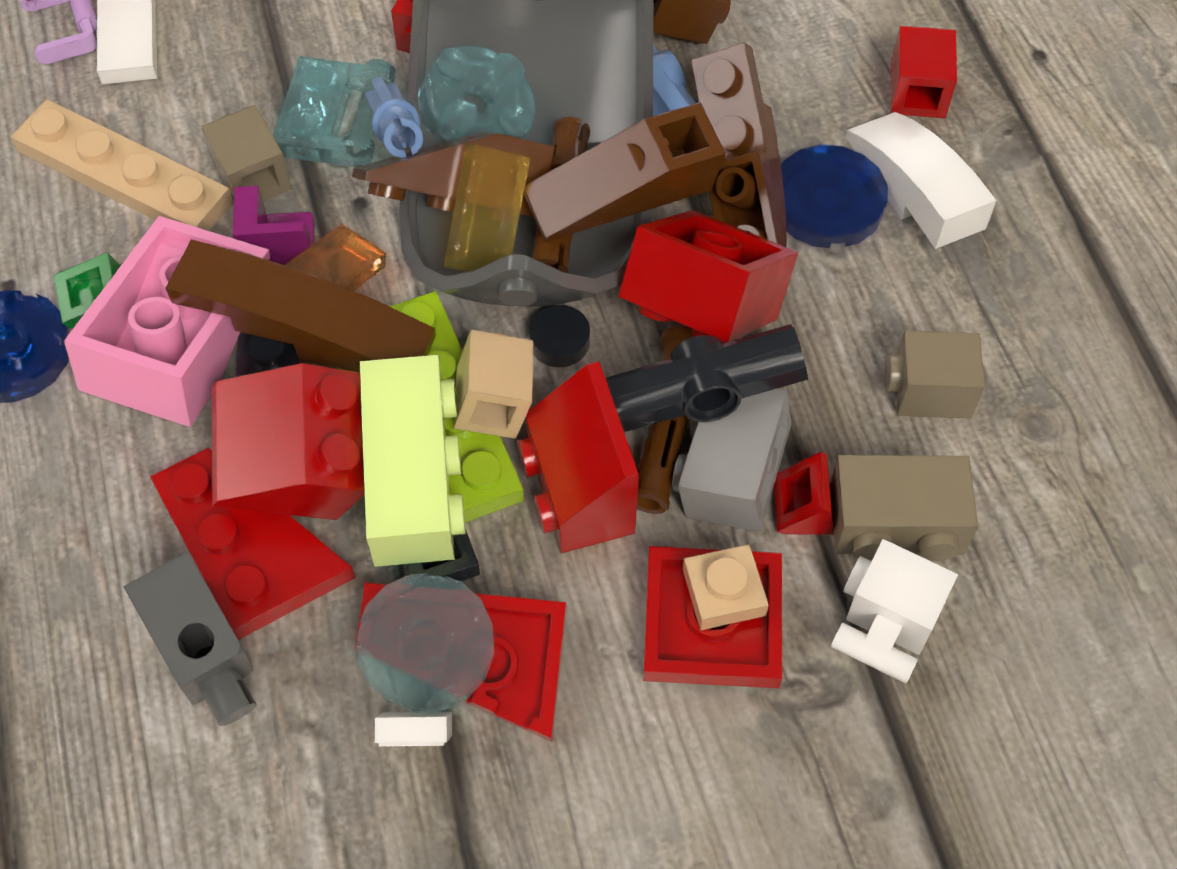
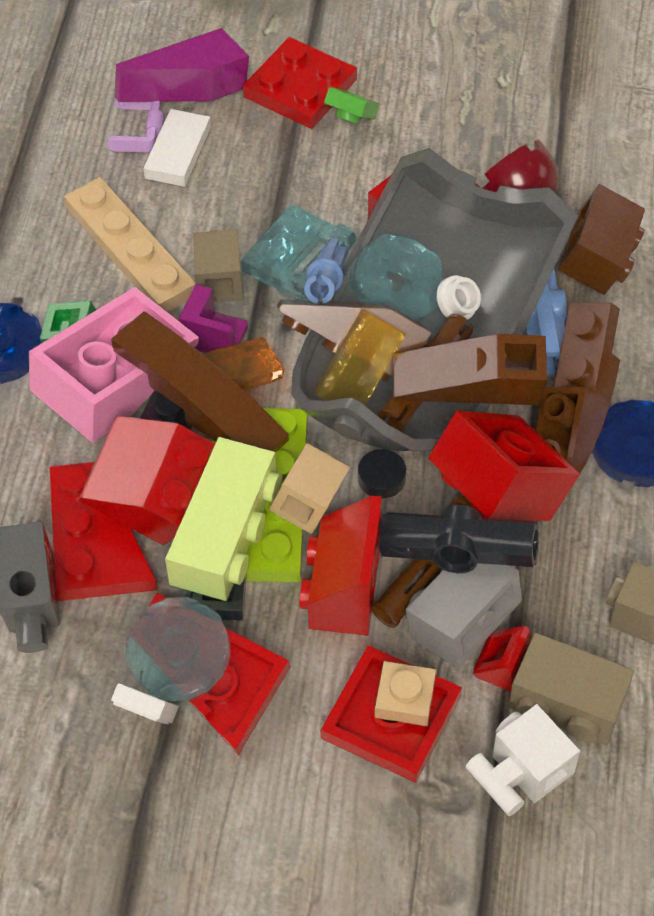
camera: 25 degrees right, 5 degrees down
none -> white plate [437,275,481,319]

